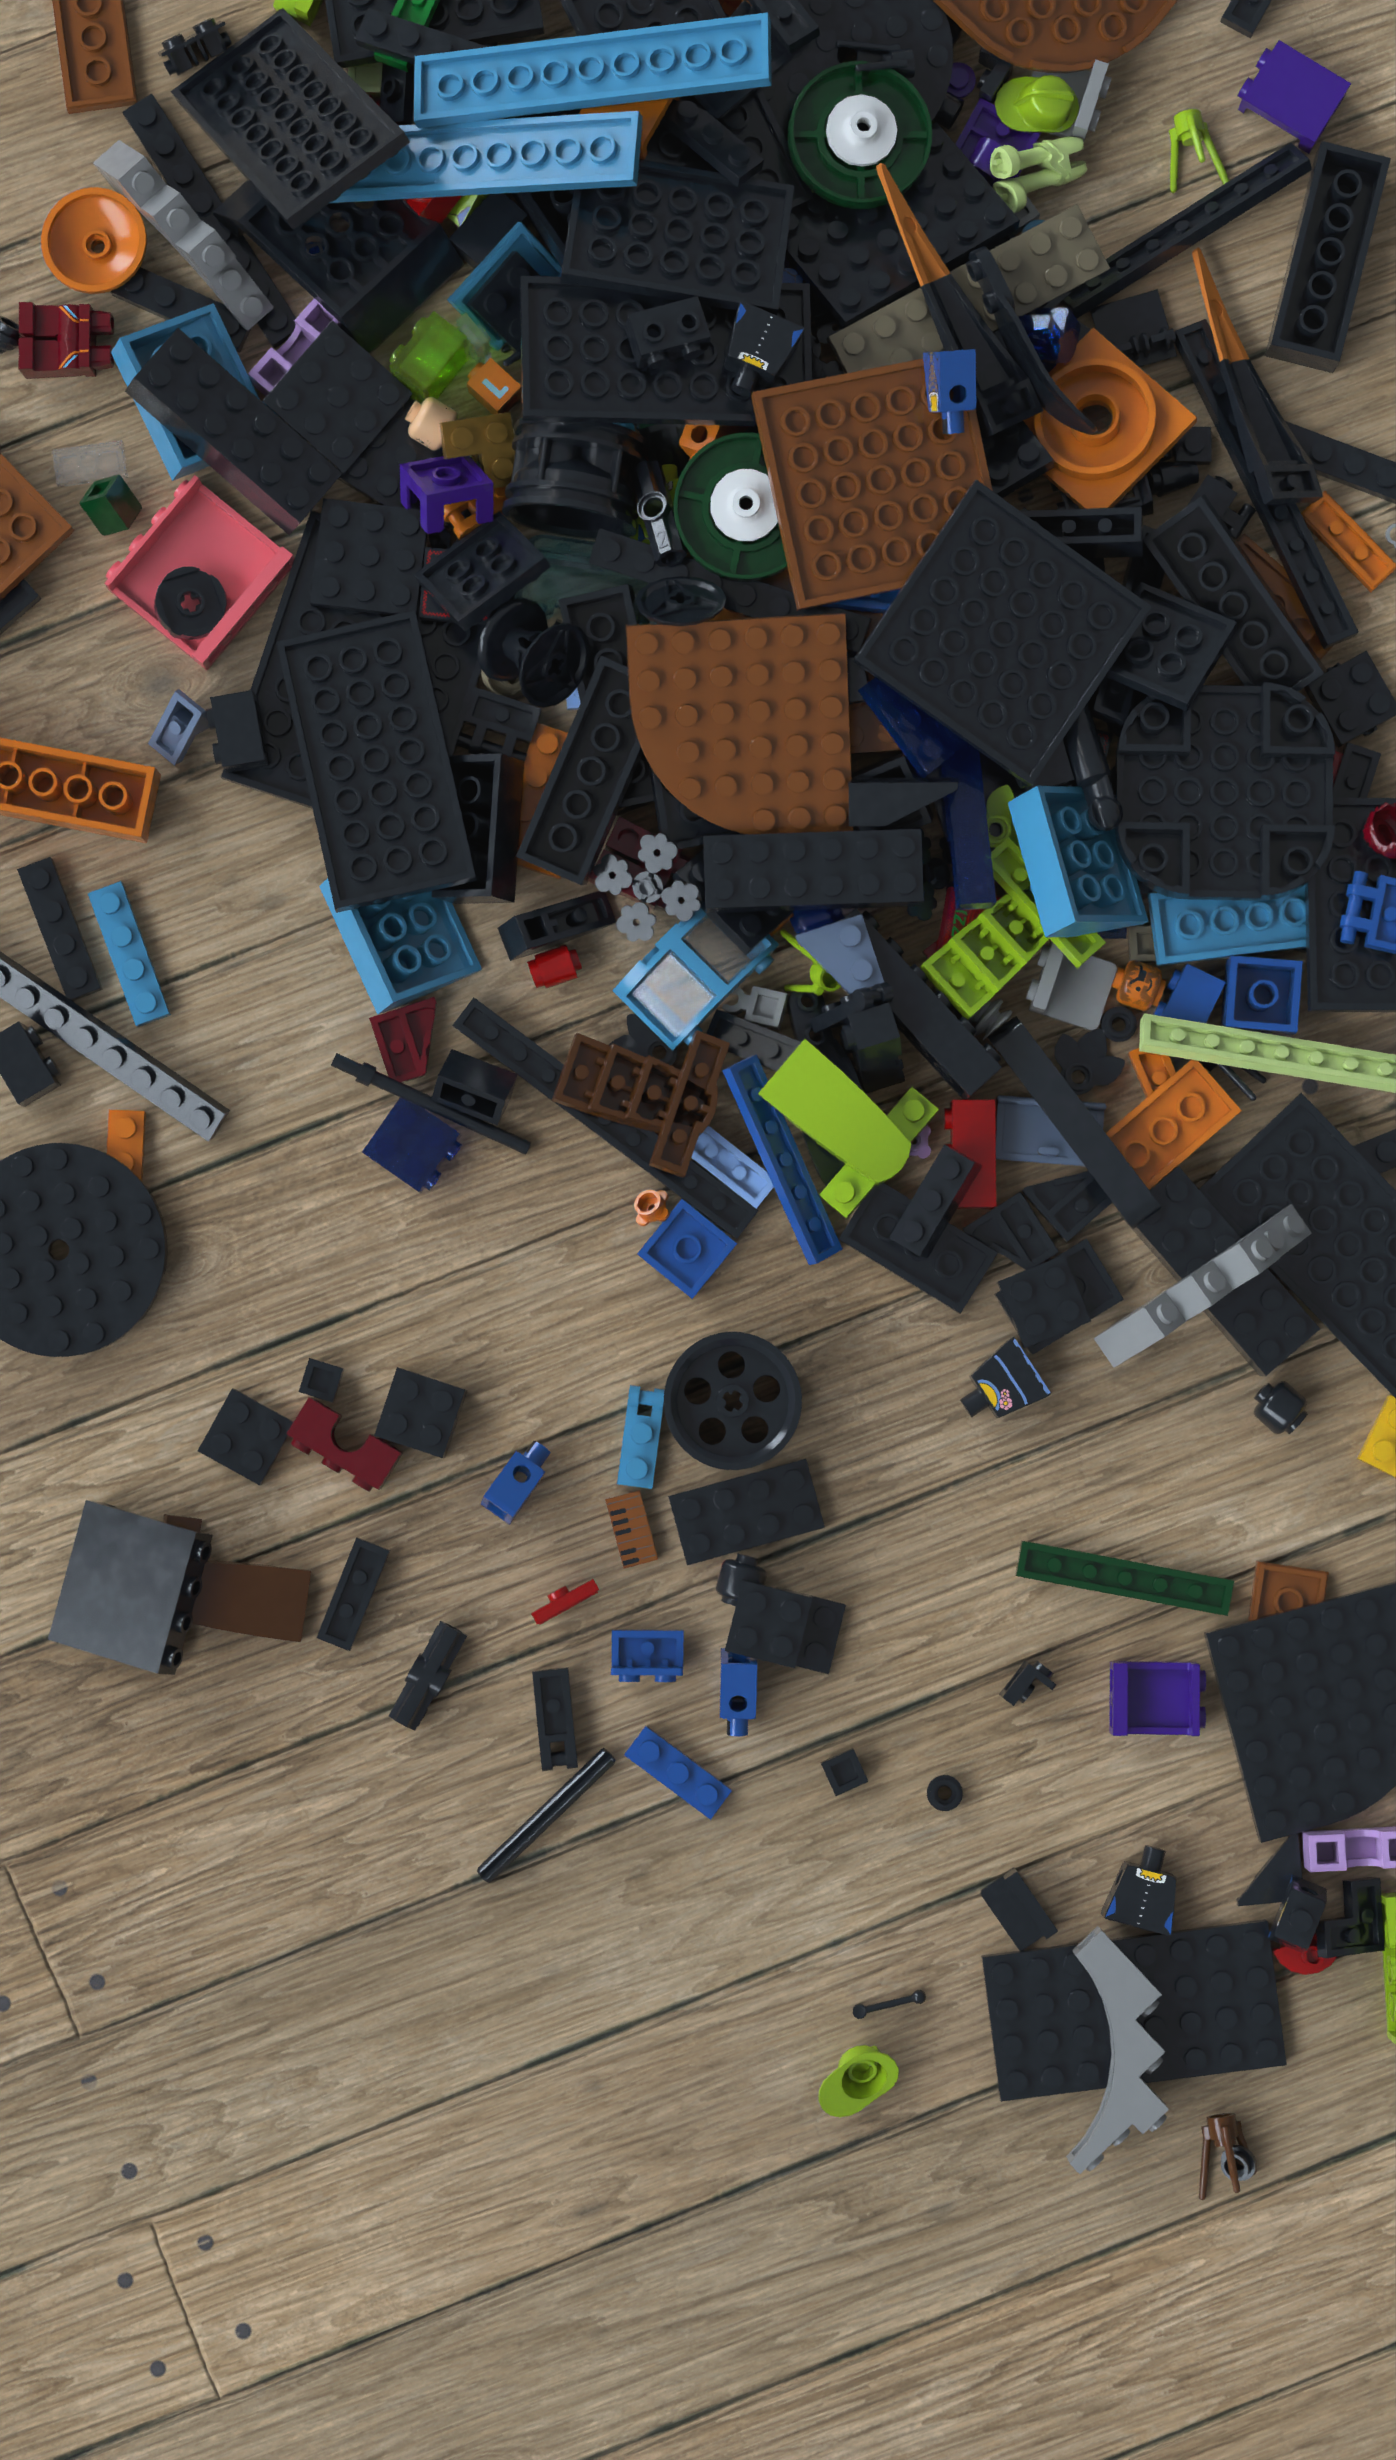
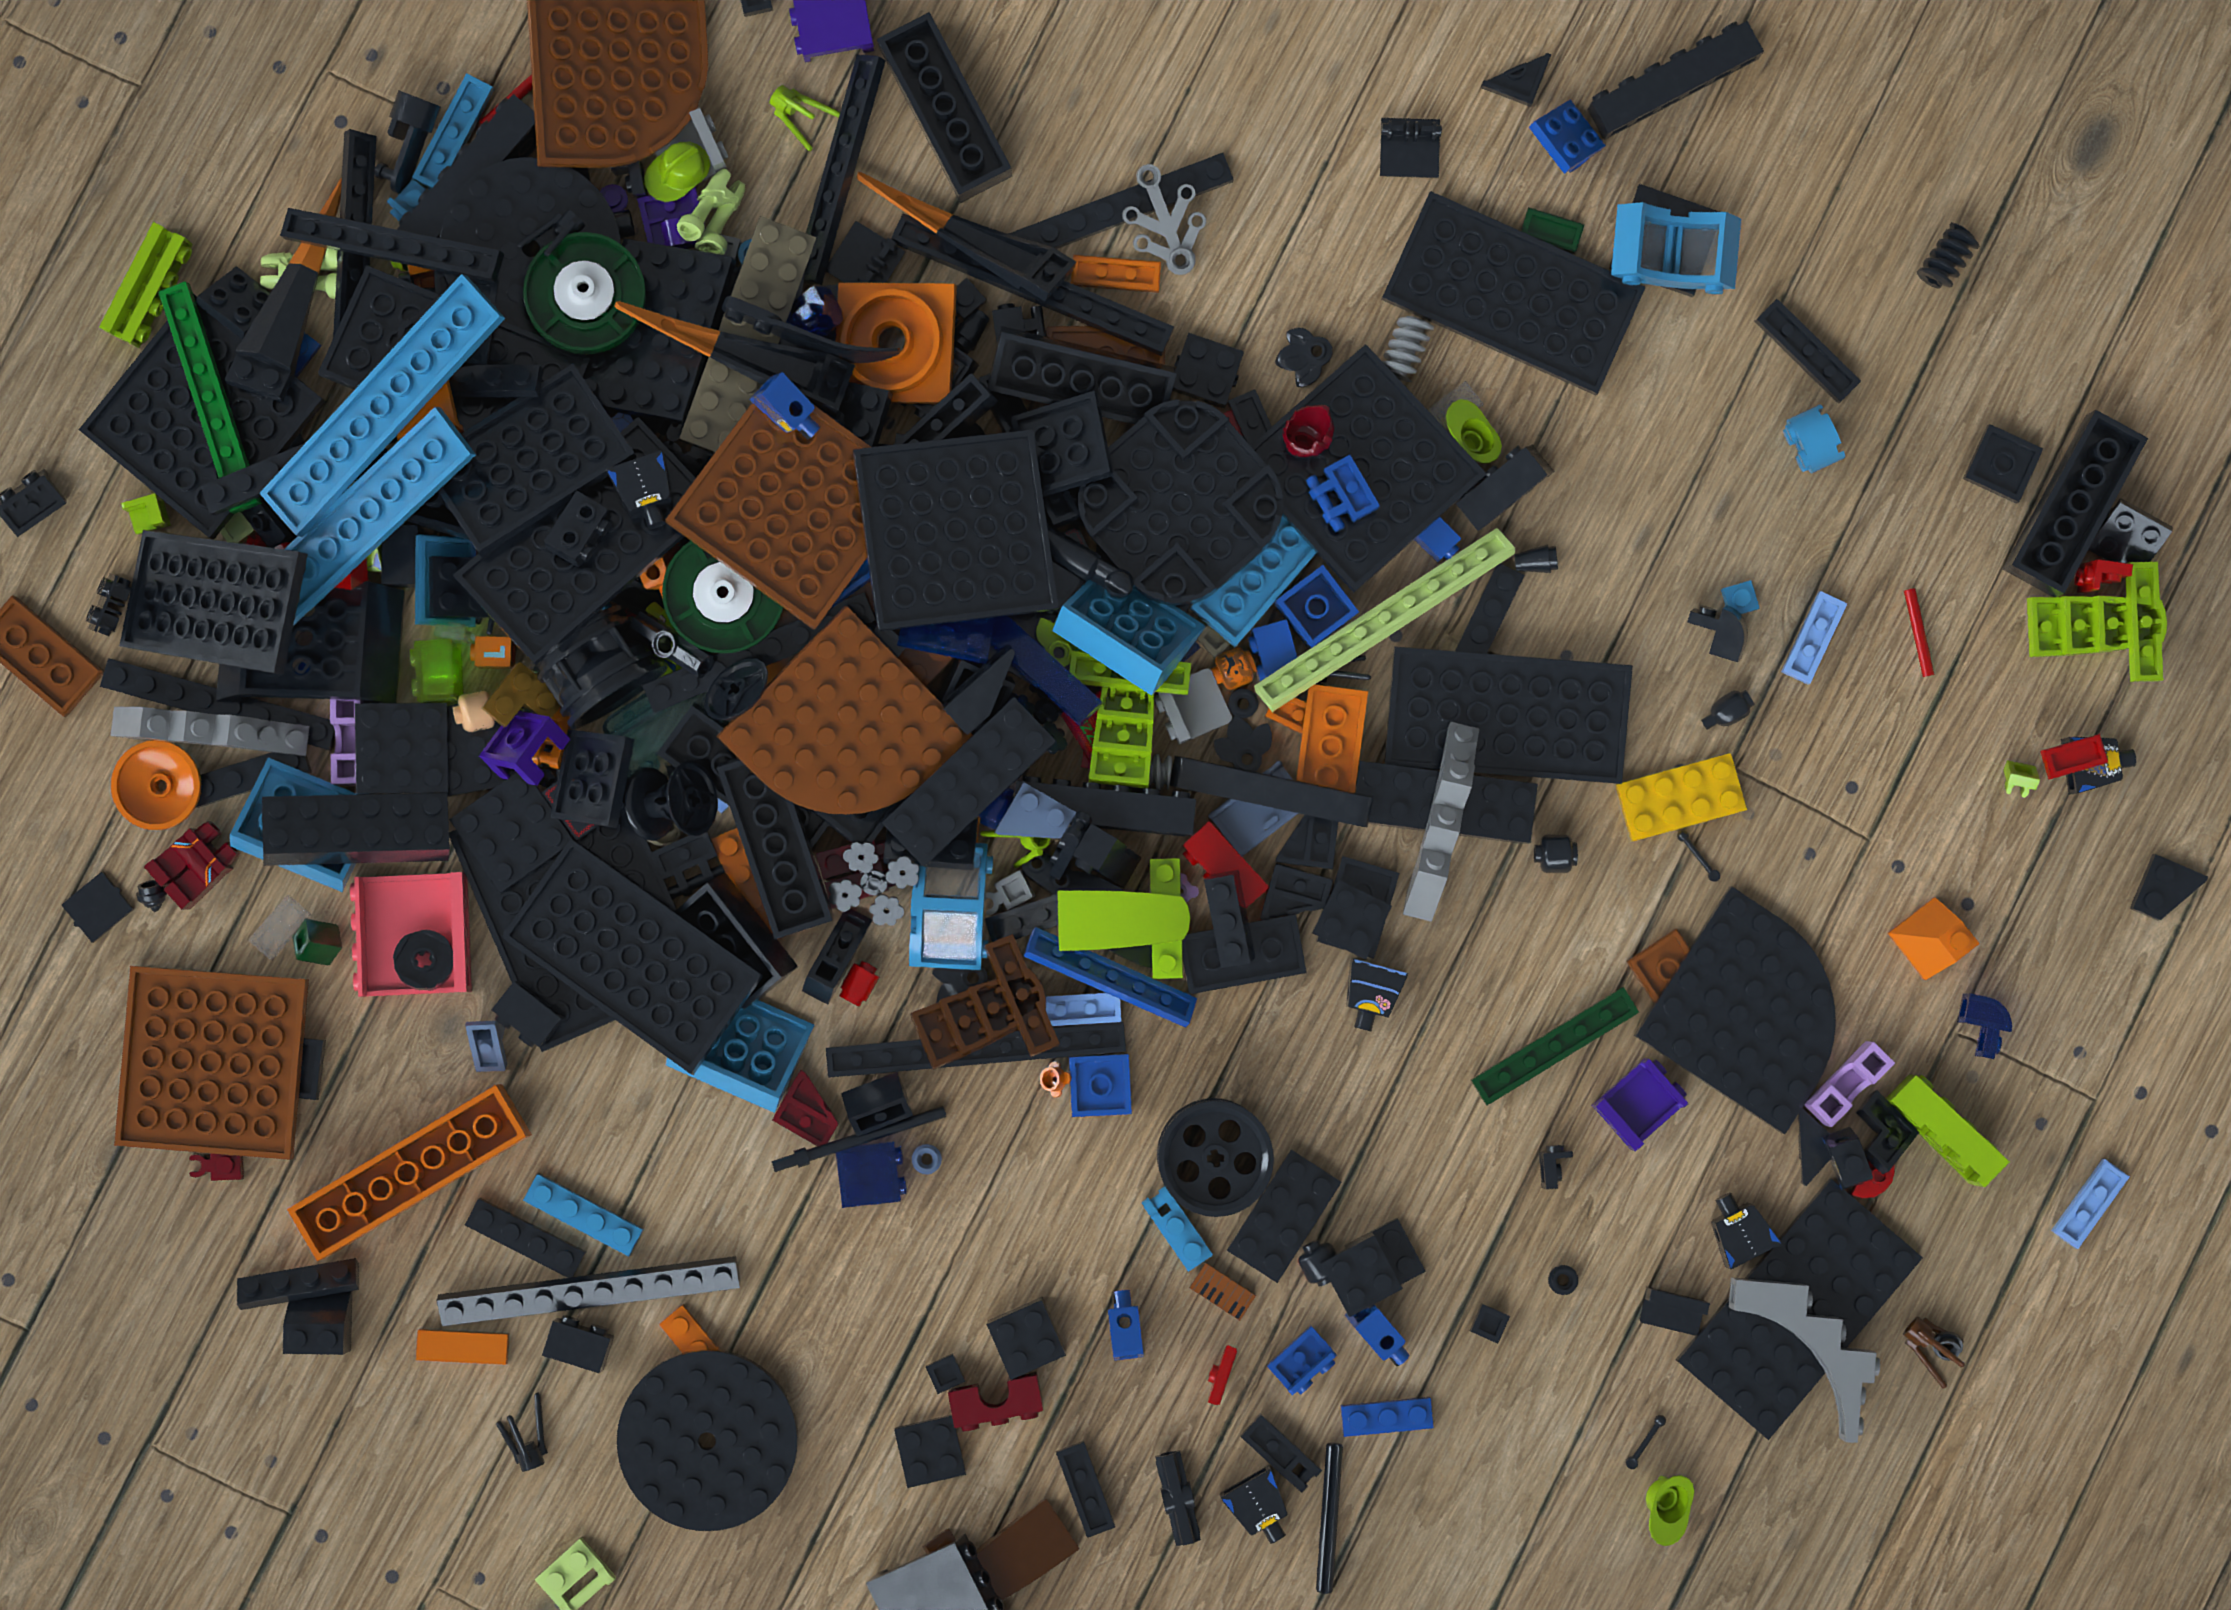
camera: 50 degrees left, 0 degrees up
none -> sand blue plate [912,1144,942,1174]
none -> black torso [1220,1465,1288,1544]

